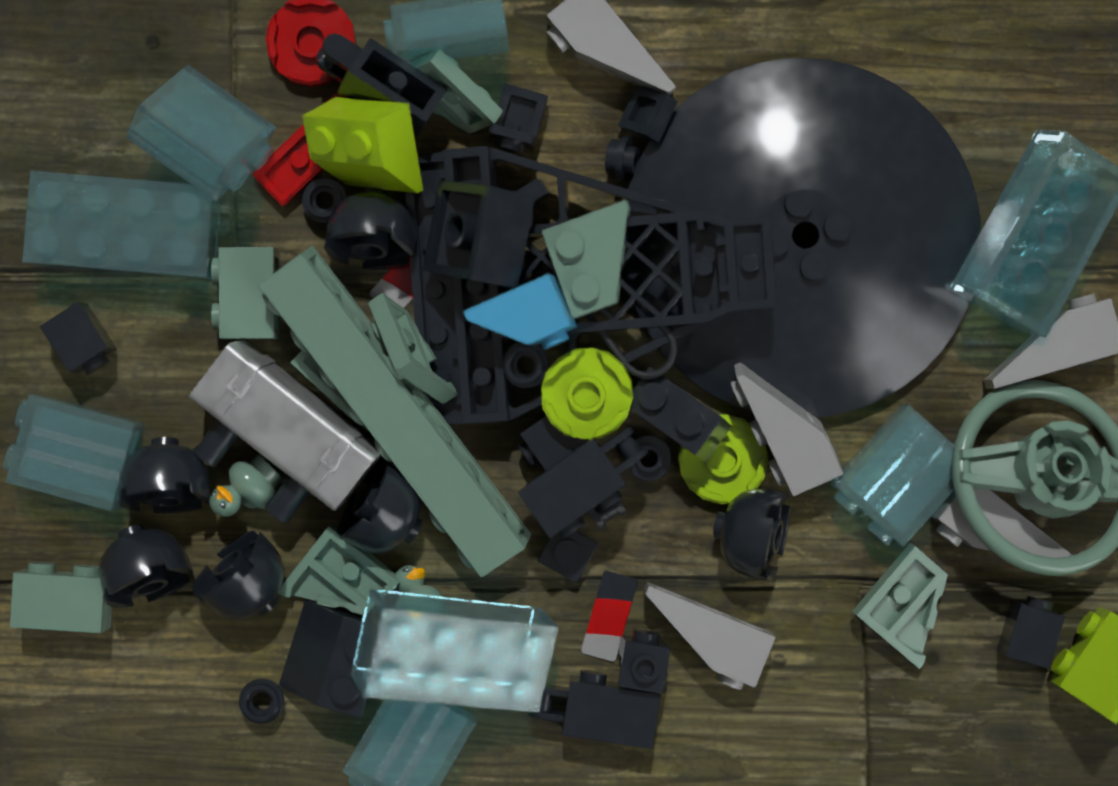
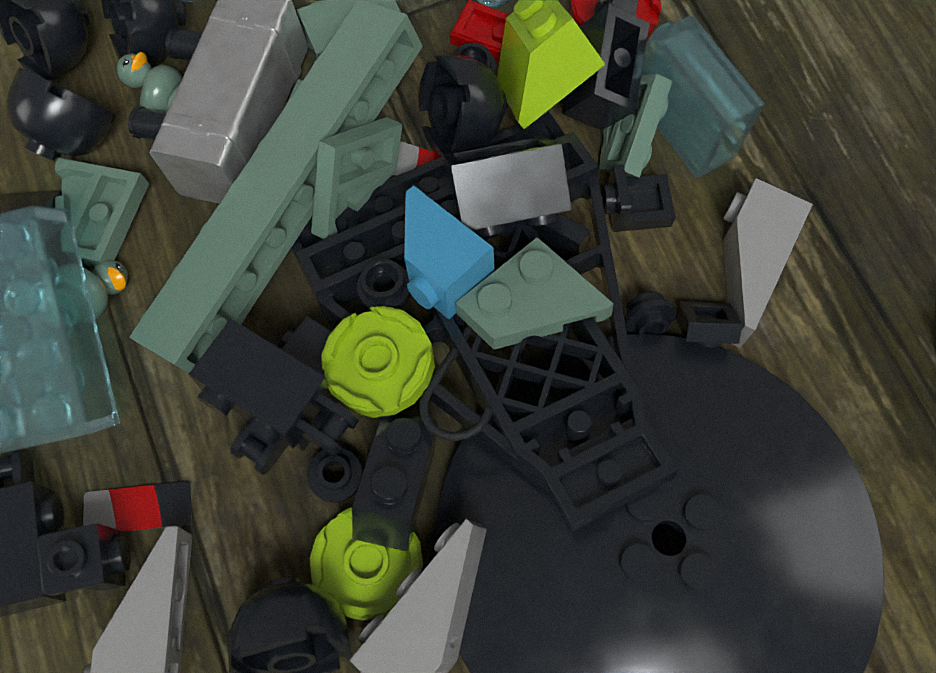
camera: 65 degrees right, 20 degrees down
black cylinder [337,460,422,554] -> none
black plate [537,530,598,583] -> none

